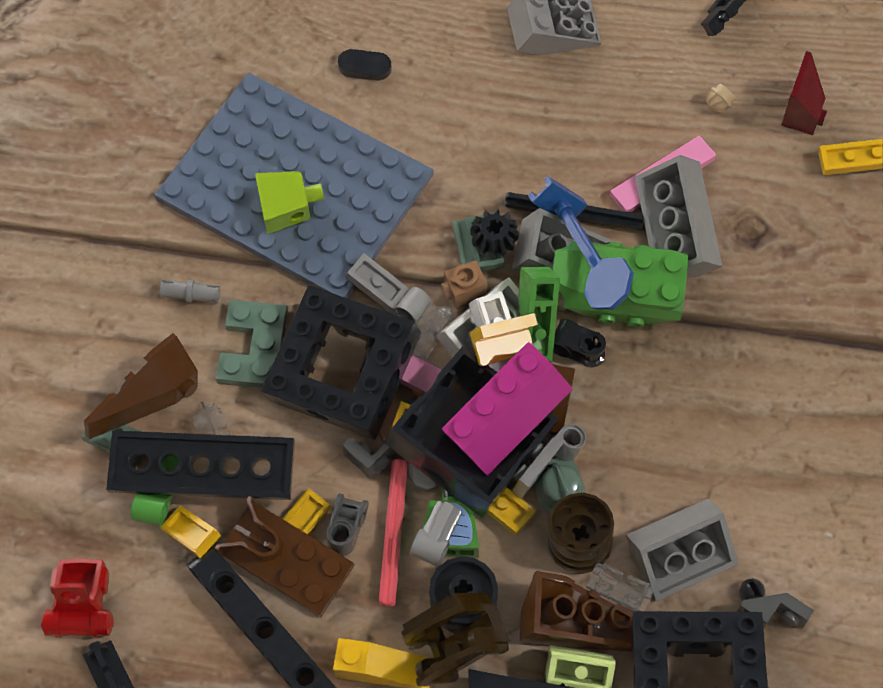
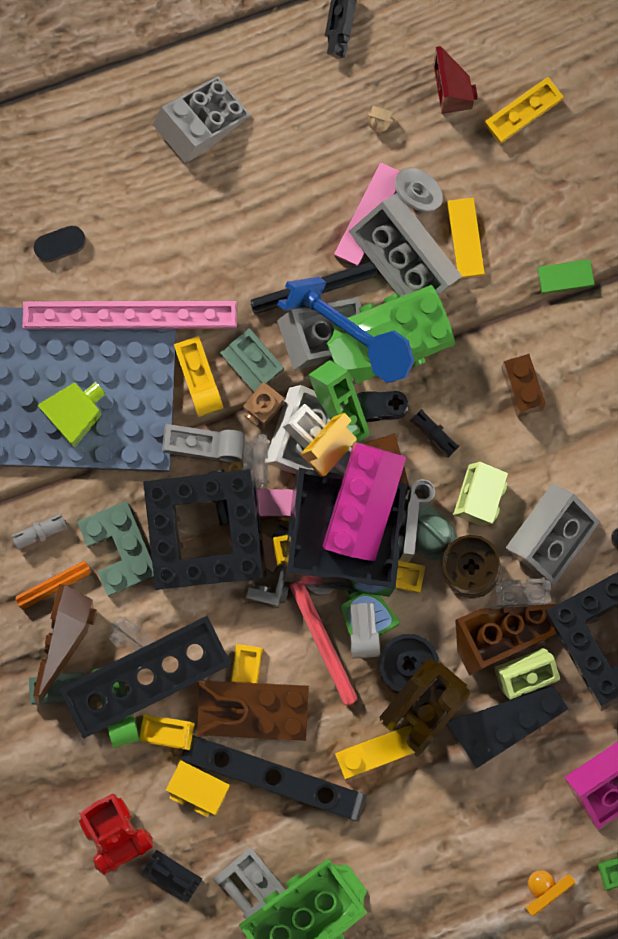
camera: 30 degrees left, 15 degrees up
dark grey piece [326,493,369,556] -> none
black gear [470,208,519,259] -> none
none -> orange axle [16,561,91,609]
none -> bright pink tile [23,301,237,330]
none -> yellow brick [166,760,231,817]
none -> yellow plate [174,336,224,417]
none -> light grey dish [395,168,443,212]
none -> black pin [410,409,460,458]
none -> yellow tile [447,197,485,279]
none -> yellowish green brick [453,462,508,526]
none -> reddish brown brick [501,354,546,418]
none -> bright green tile [537,259,595,295]

